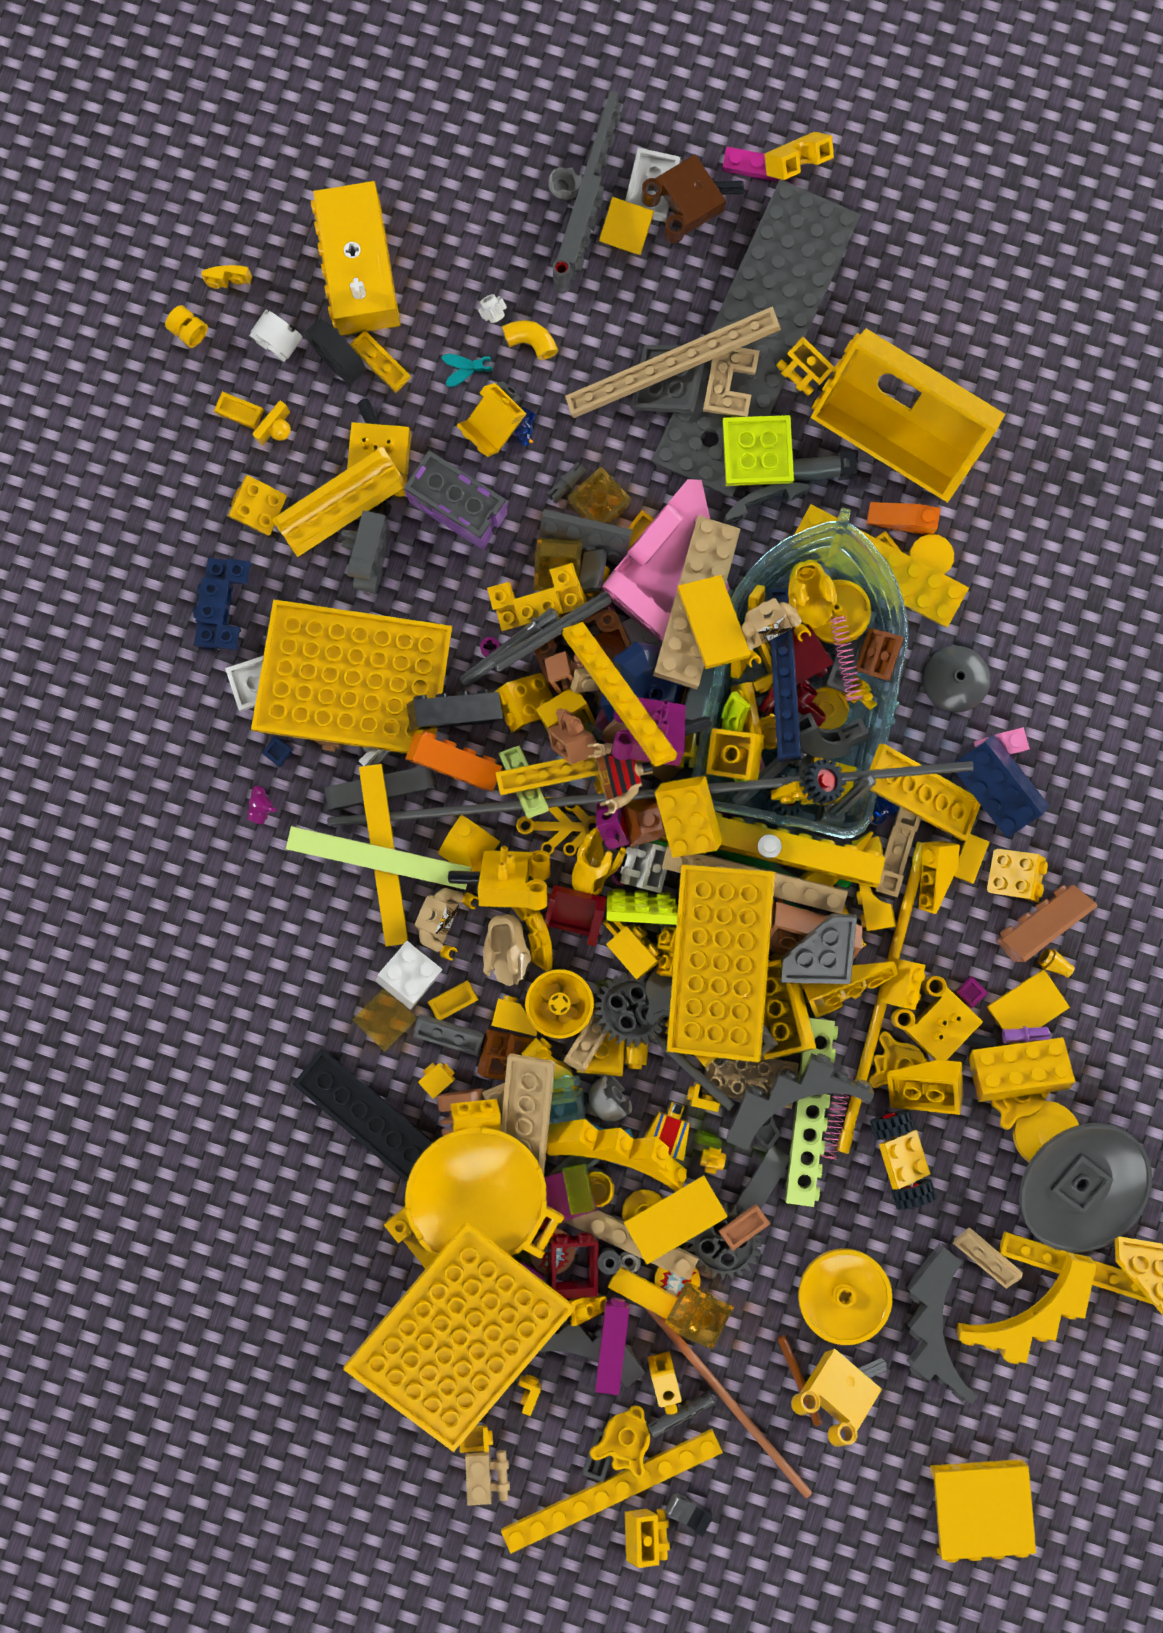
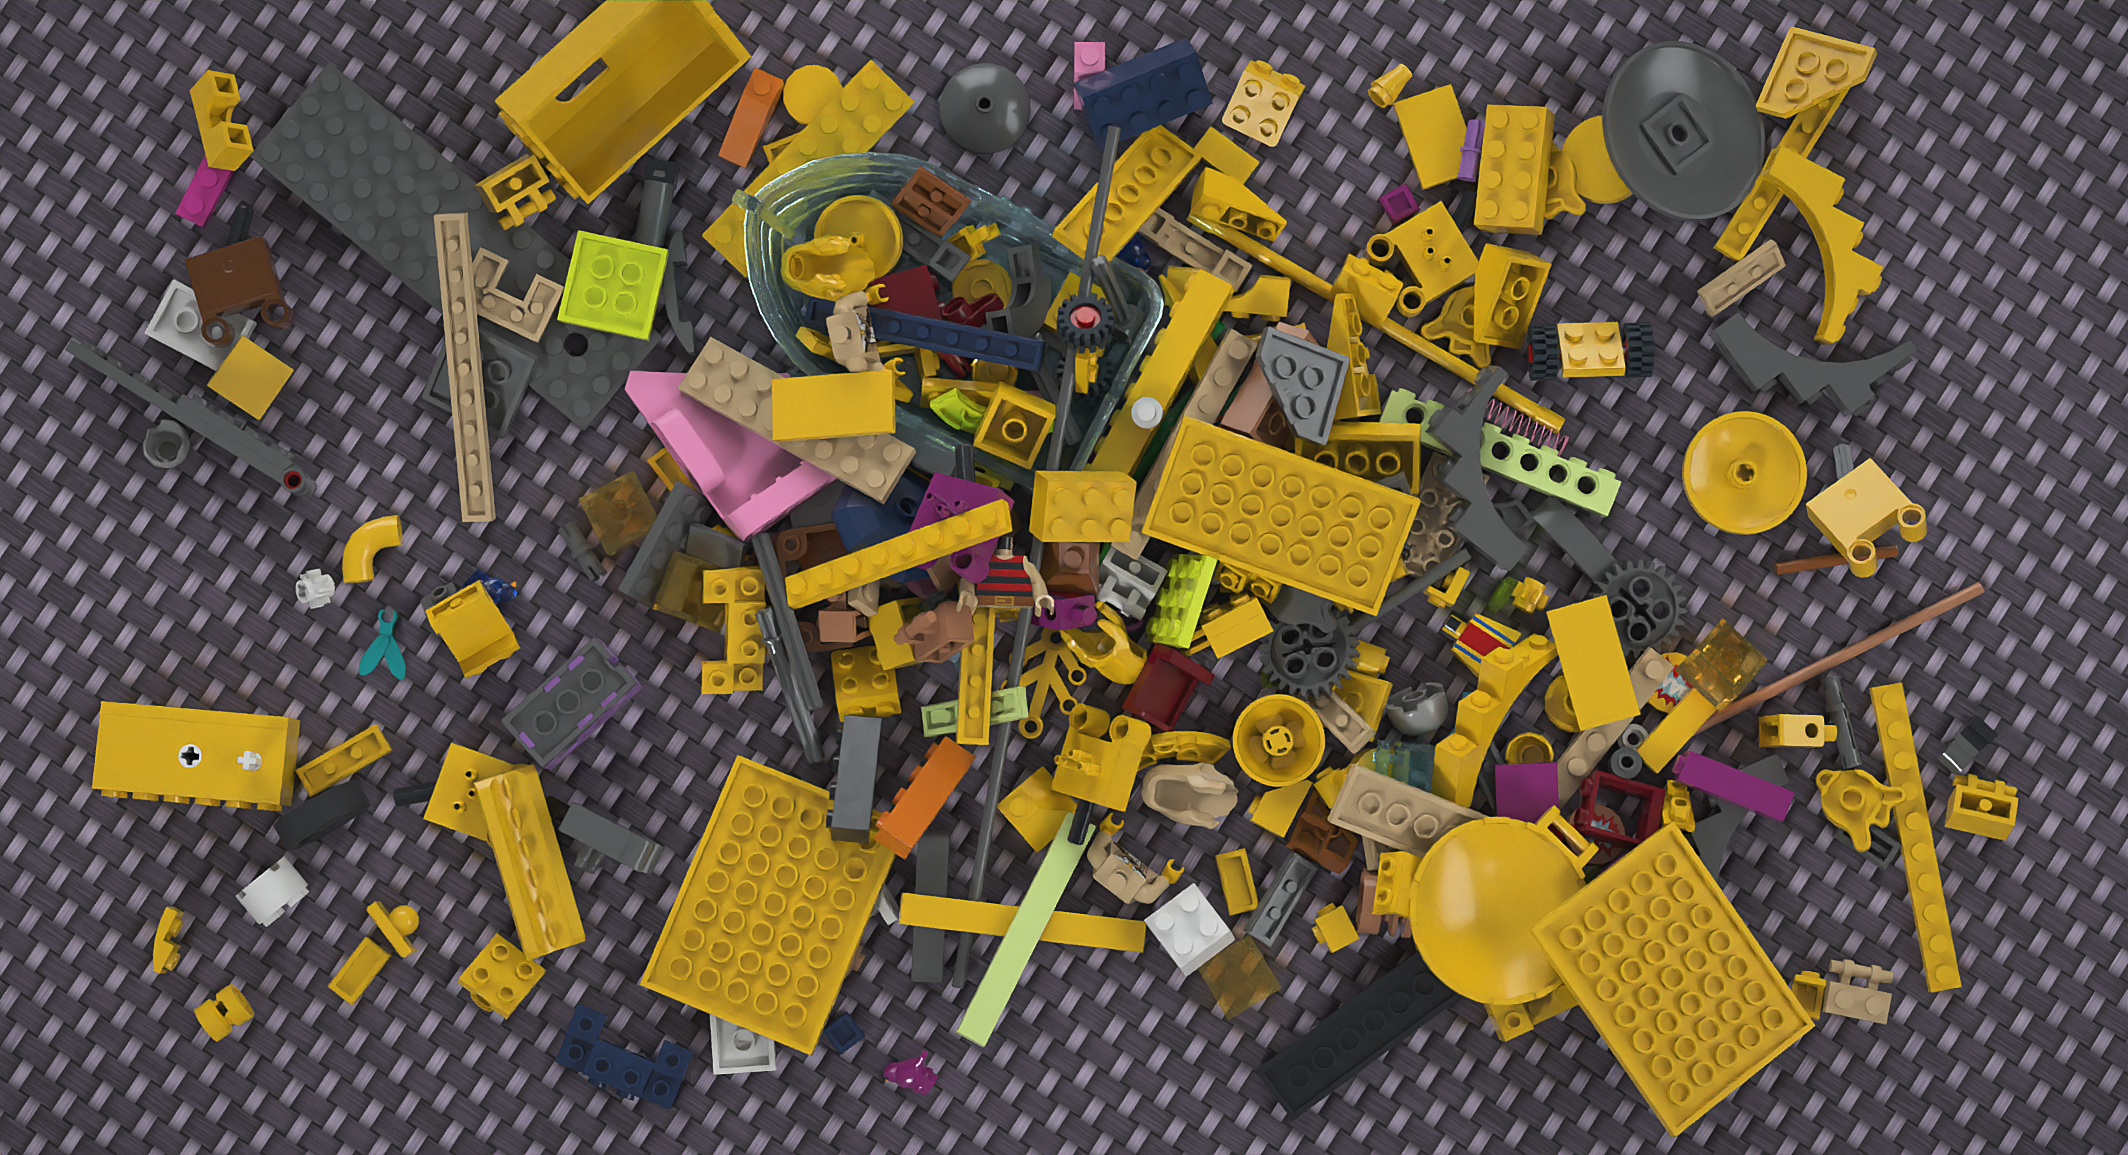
camera: 80 degrees left, 0 degrees up
magenta bush [480,637,500,657] -> none
yellow bracket [518,1374,542,1416] -> none
clear neon green tile [562,1163,595,1215] -> none
nougat tile [718,1204,770,1251] -> none
bright pink piece [830,617,863,701] -> none
yellow panel [930,1459,1036,1563] -> none
nougat slope [997,885,1098,962] -> none

